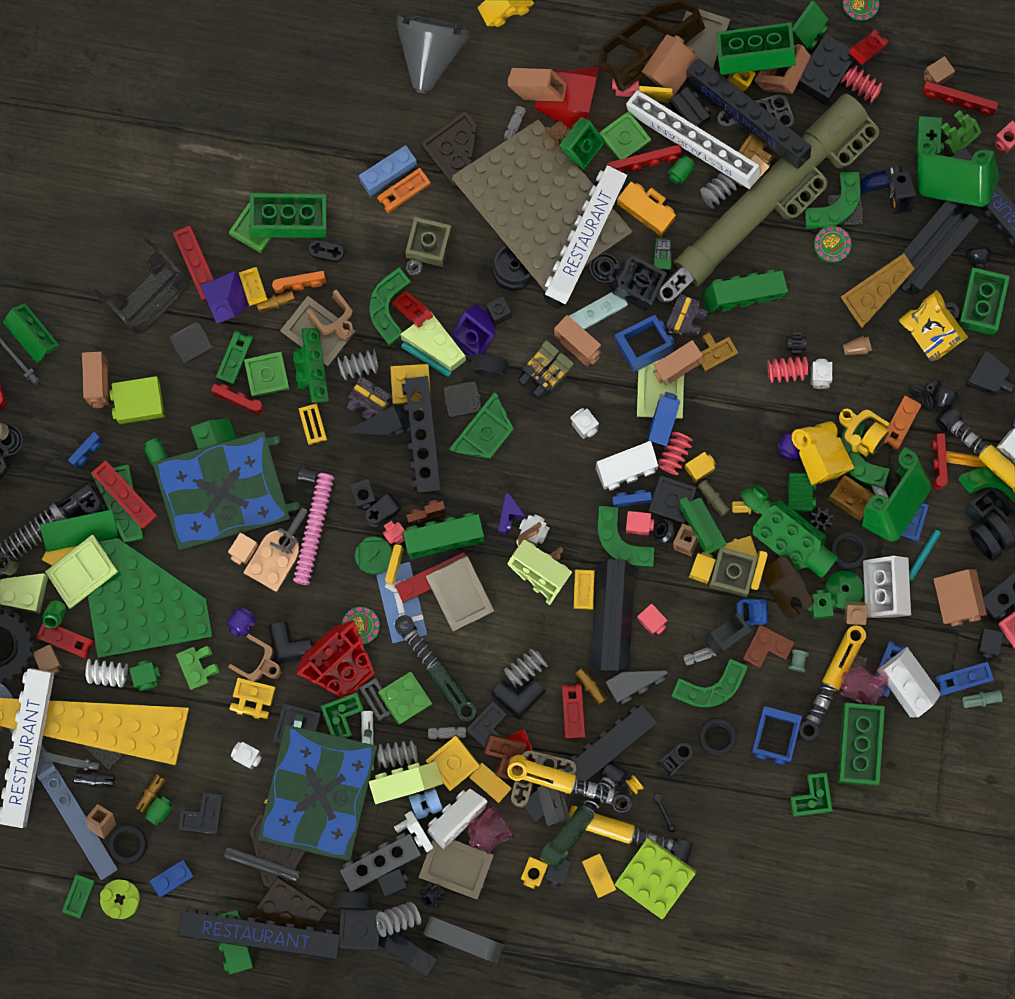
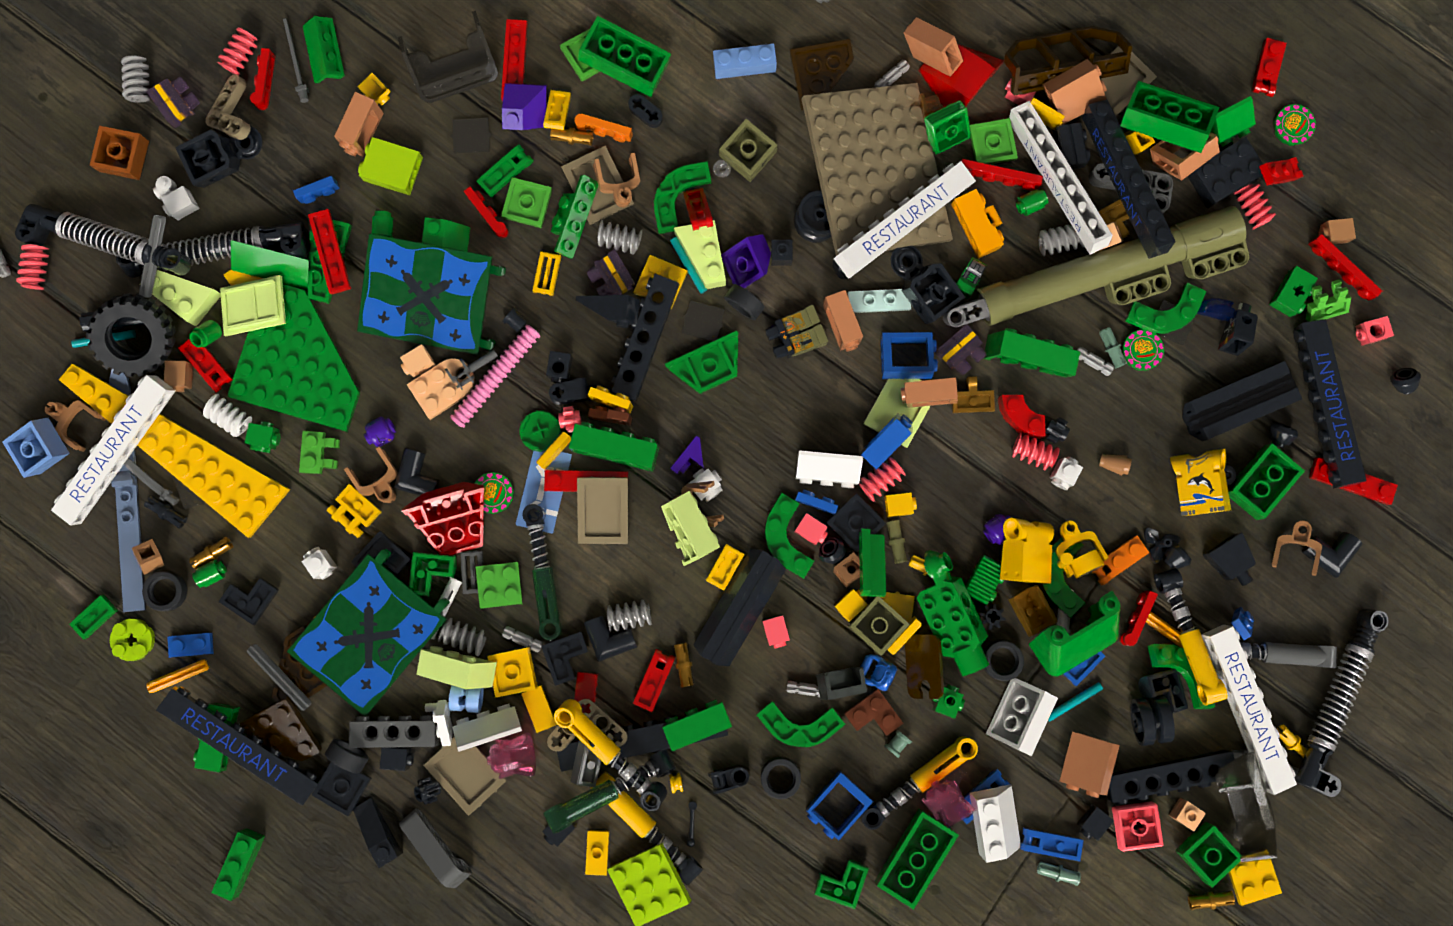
camera: 25 degrees right, 5 degrees up
light grey piece [376,902,421,937] -> none
orange plate [377,168,431,213] -> none
copper plate [483,733,527,781] -> none
yellow brick [521,857,548,889] -> none
white brick [570,408,599,439] -> none
dark grey slope [605,671,668,705] -> none
green dish [825,571,864,609] -> none
pearl gold wing [841,253,915,328] -> none
medium nougat brick [844,601,867,625] -> none
green windscreen [917,139,1000,207] -> none
none -> light orange axle [146,660,209,693]
none -> yellow bracket [357,73,391,106]
none -> yellow plate [588,386,633,414]
none -> green brick [662,699,732,751]
none -> red brick [998,395,1046,439]
none -> light grey axle [1077,347,1114,376]
none -> sand green axle [1099,327,1127,369]

